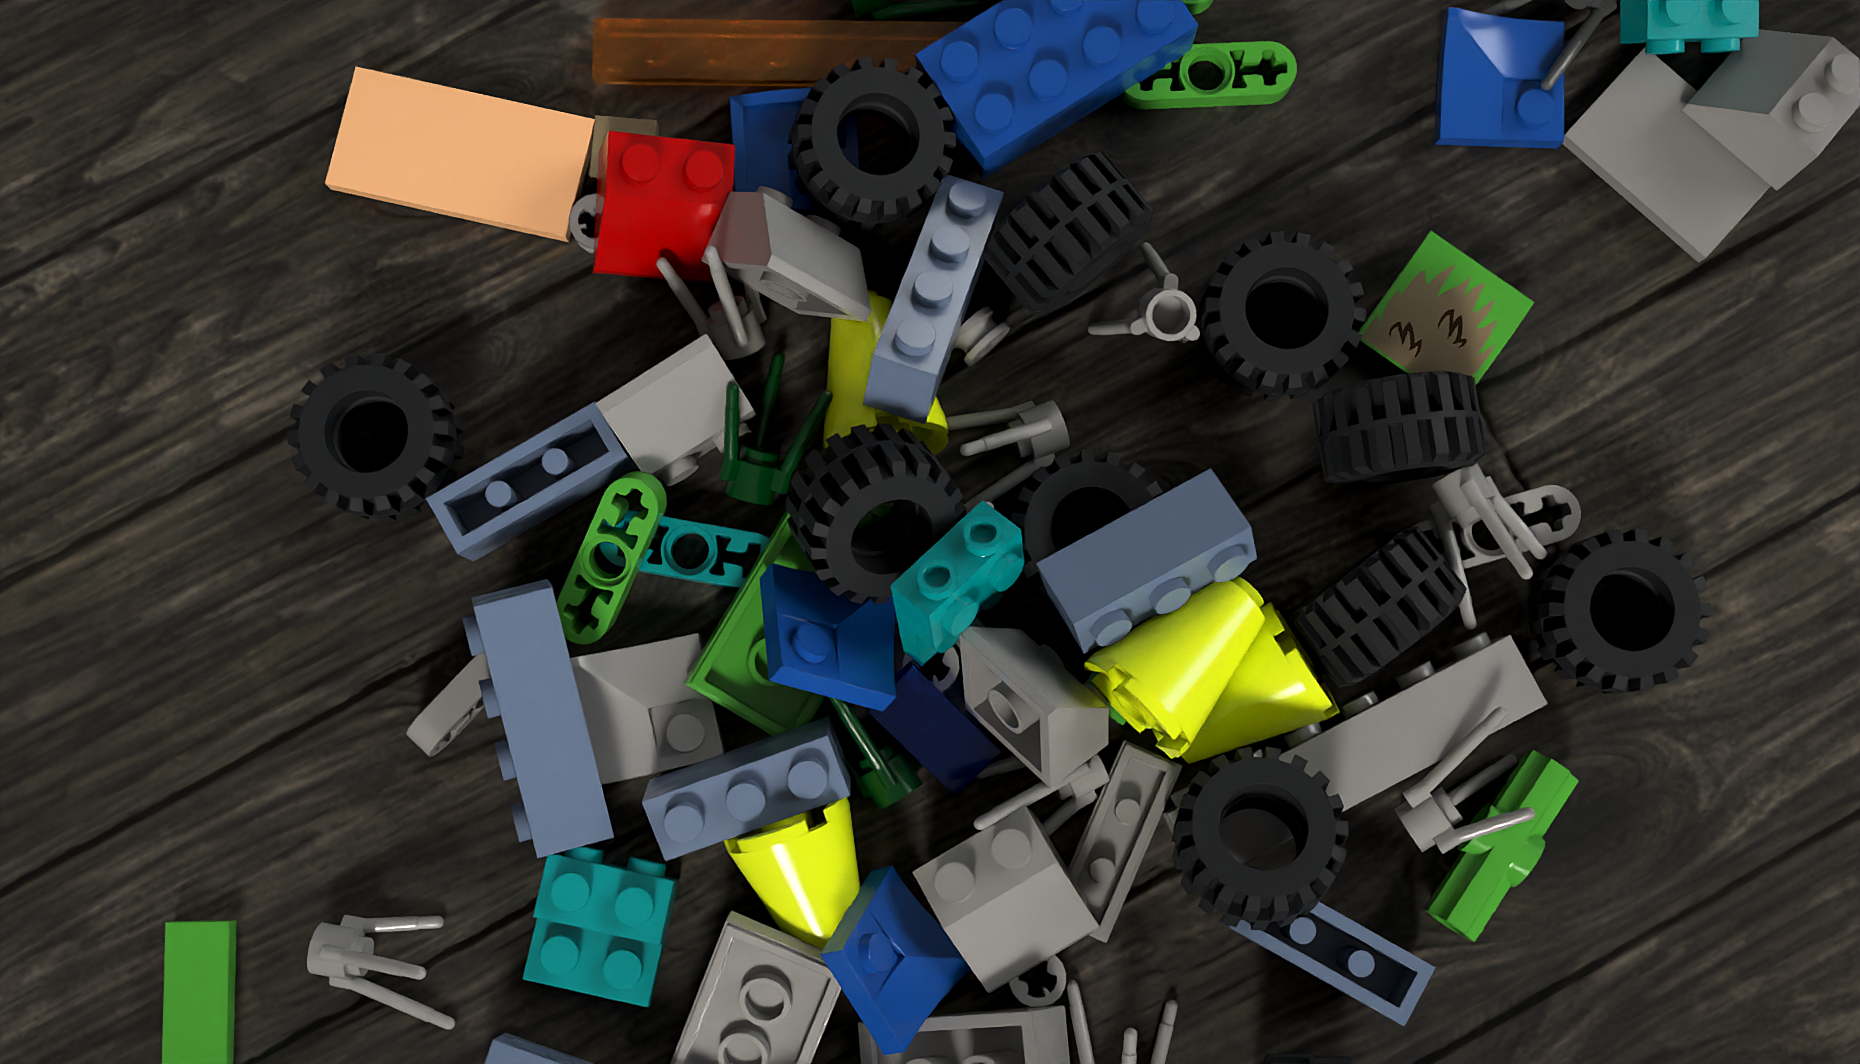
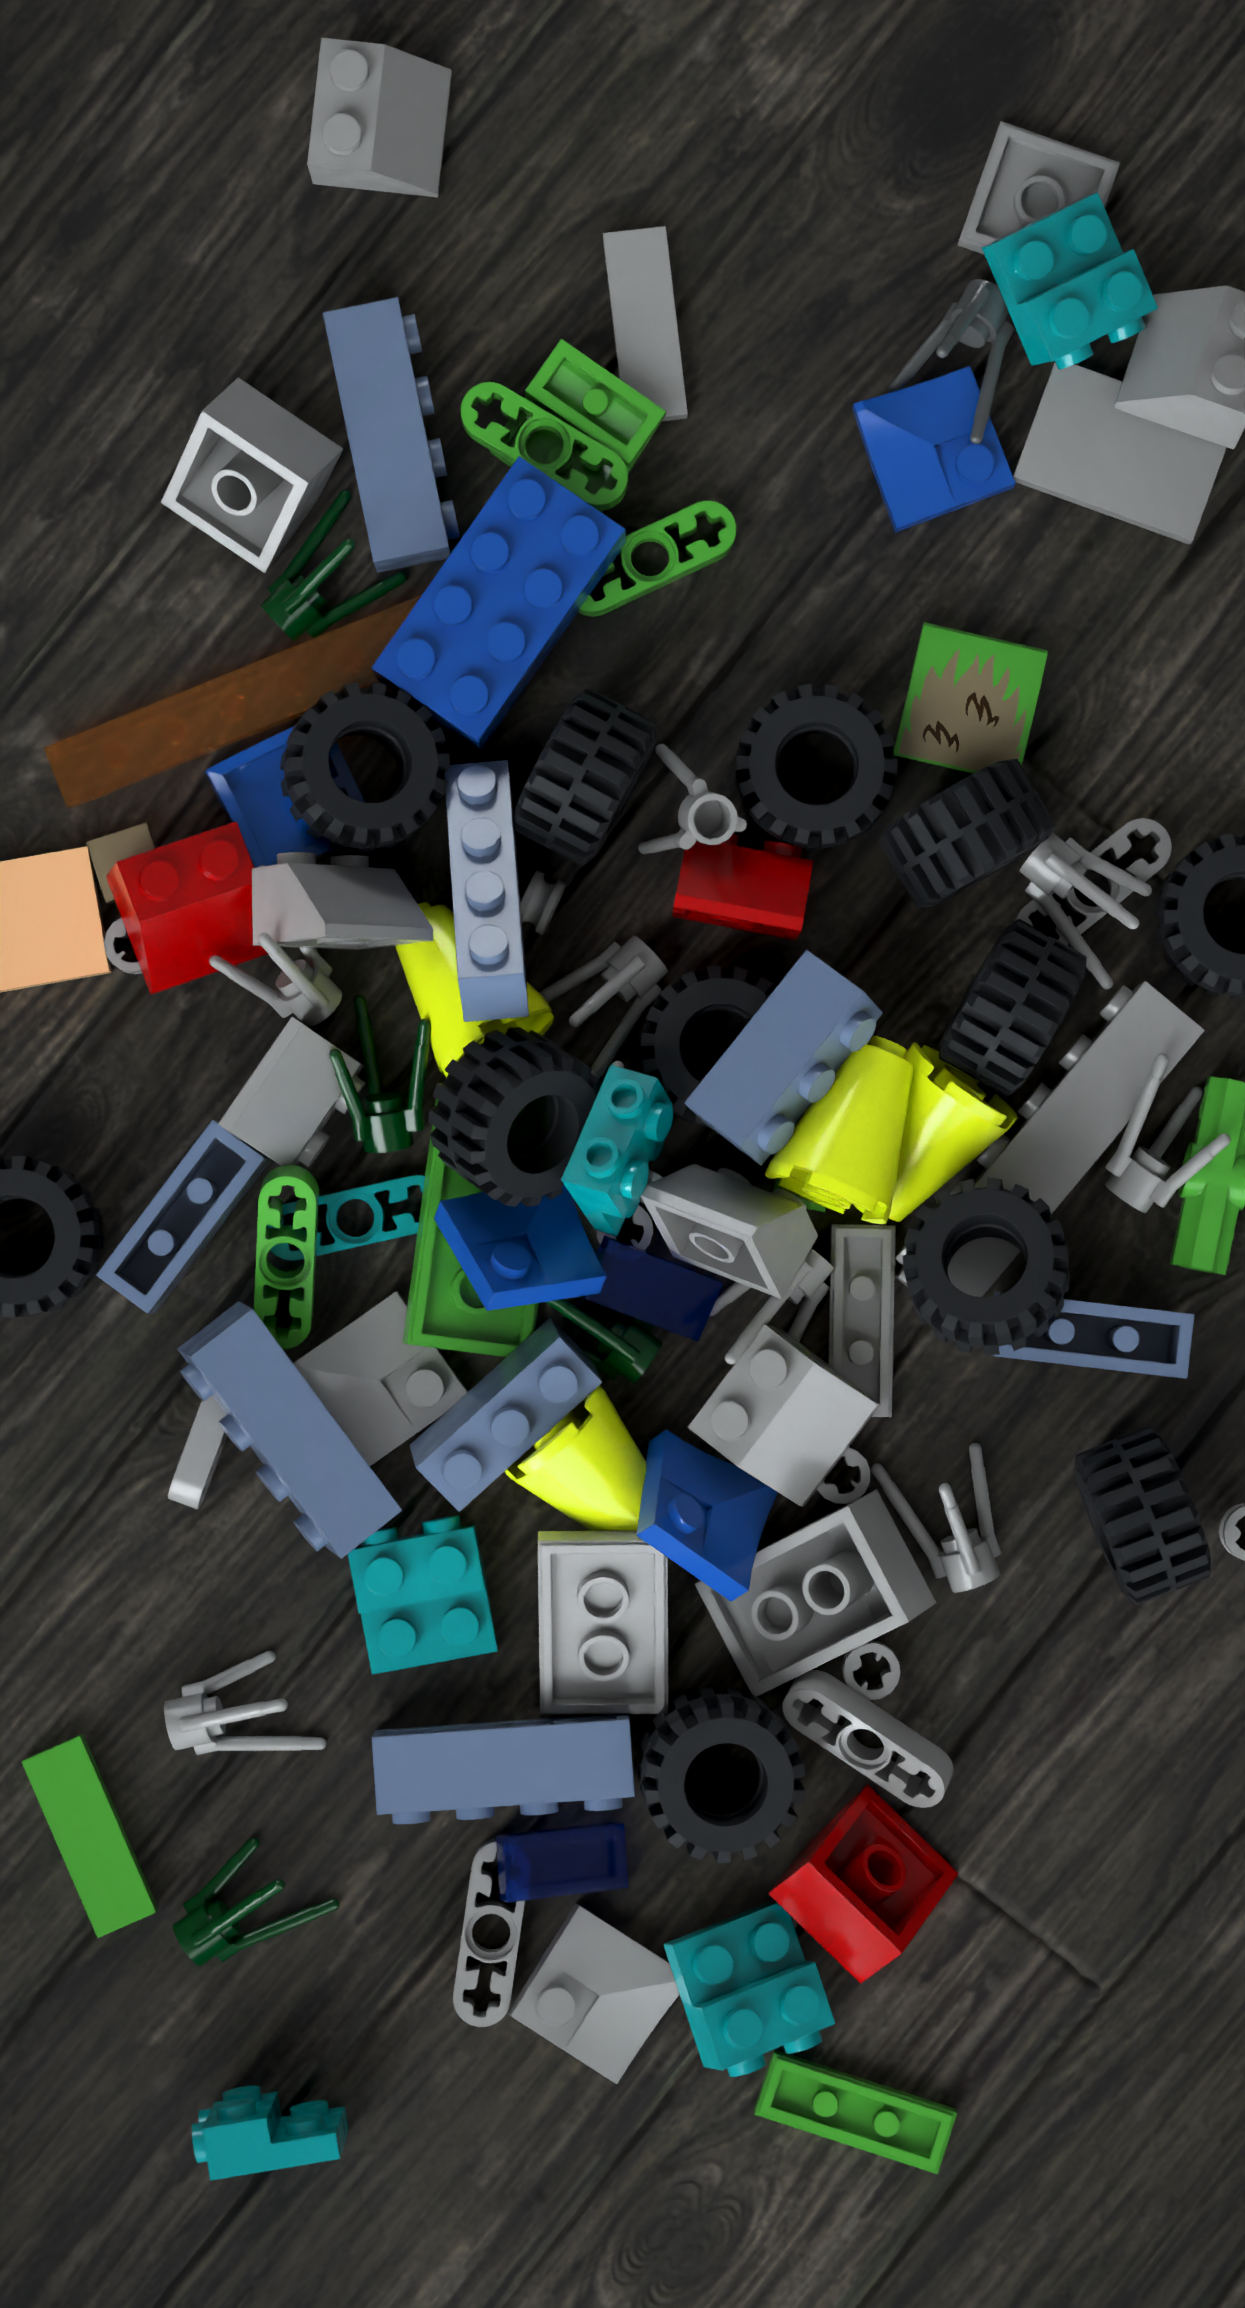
camera: 20 degrees left, 5 degrees up
none -> red slope [672,834,813,941]

